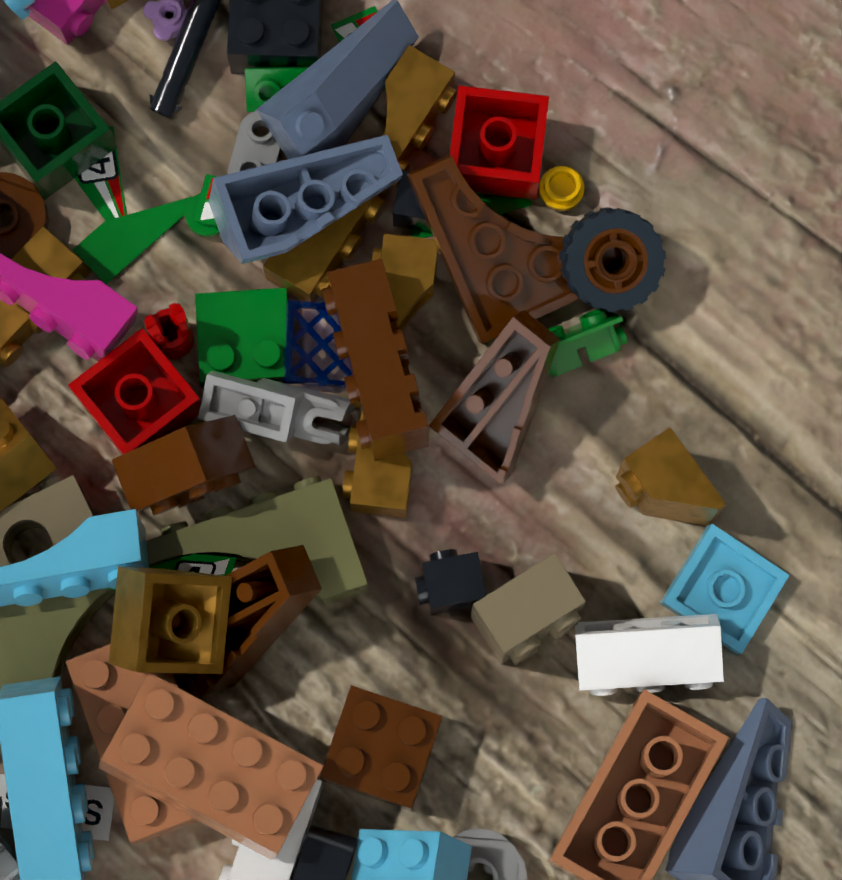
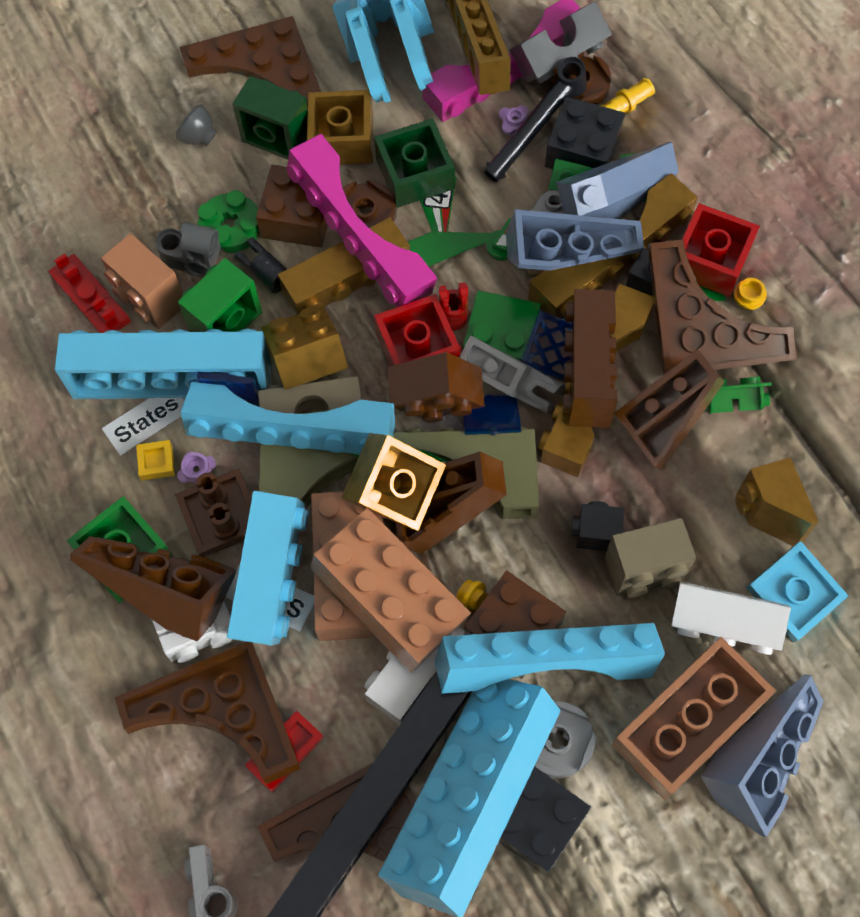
camera: 20 degrees right, 10 degrees down
black wheel [559,207,666,312] -> none
none -> medium azure arch [435,623,665,694]
none -> yellow plate [456,579,487,613]
none -> clear blue piece [463,395,521,436]

